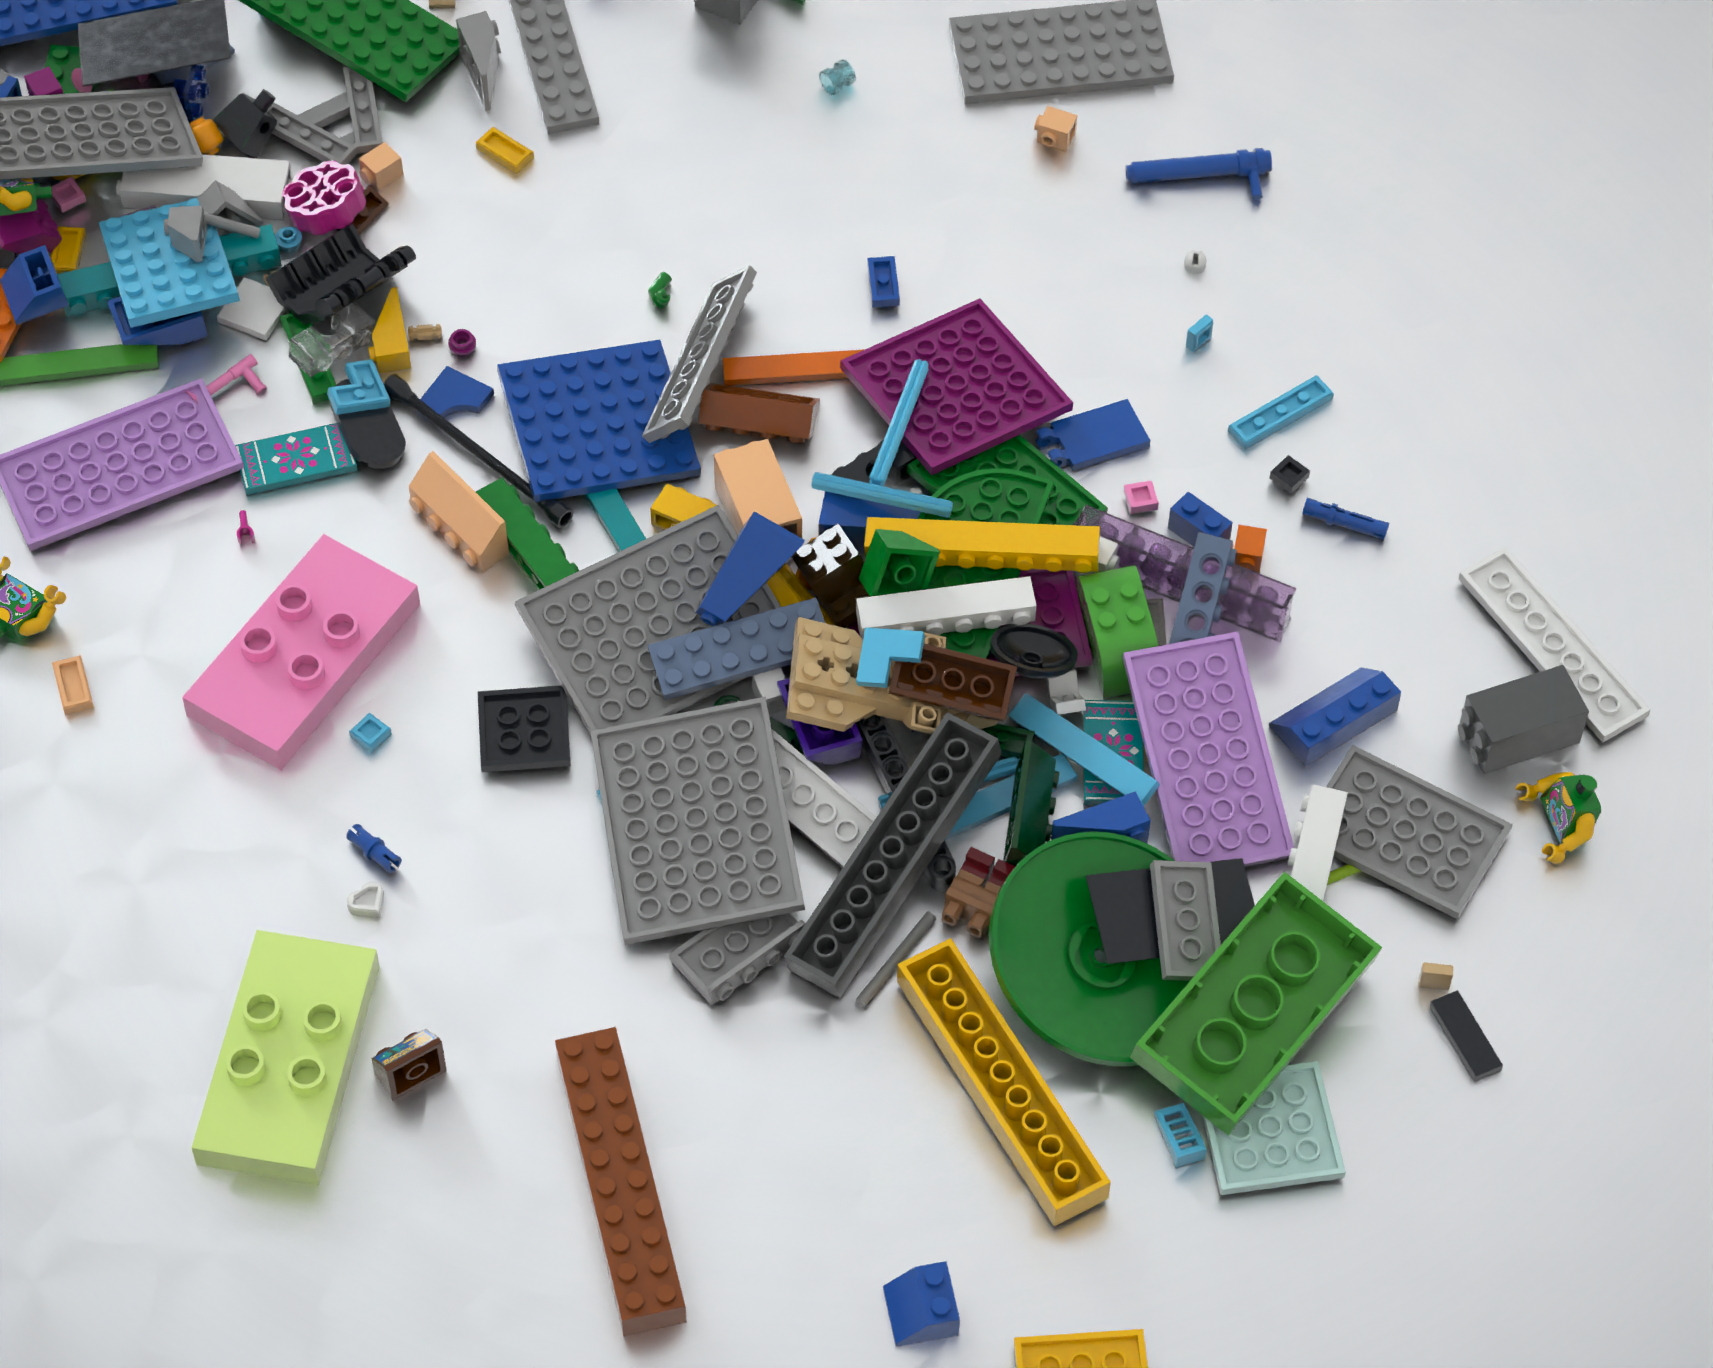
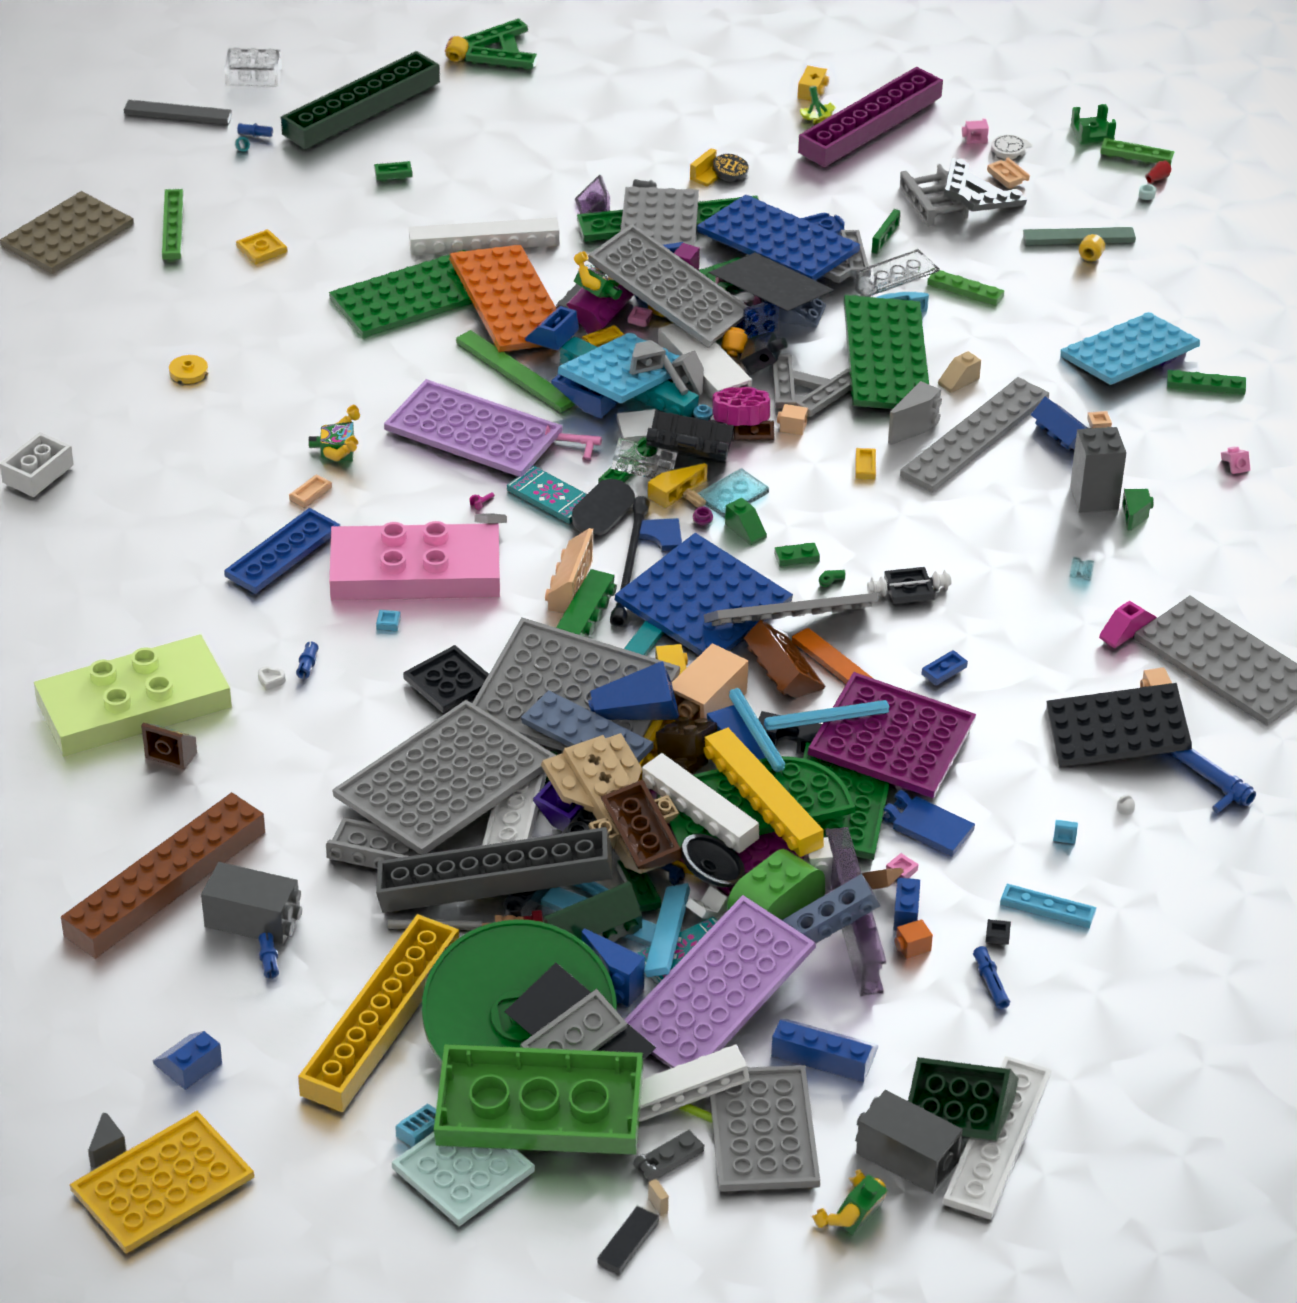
camera: 55 degrees right, 15 degrees down
medium azure tile [327,359,391,415] -> none
medium azure tile [856,627,925,688] -> none
green slope [859,529,940,597] -> none
none -> dark grey brick [201,862,303,945]
none -> blue plate [224,507,340,594]
none -> blue pin [258,932,279,978]
none -> light grey tile [475,513,507,524]
none -> dark grey plate [633,1130,704,1181]
none -> clear light blue tile [697,468,769,518]
none -> green slope [725,497,767,545]
none -> green plate [774,542,820,567]
none -> medium nougat slope [855,868,904,890]
none -> black plate [867,566,952,604]
none -> dark green slope [908,1057,1019,1142]
none -> black plate [1046,683,1192,767]
none -> dark pink slope [1099,600,1157,649]

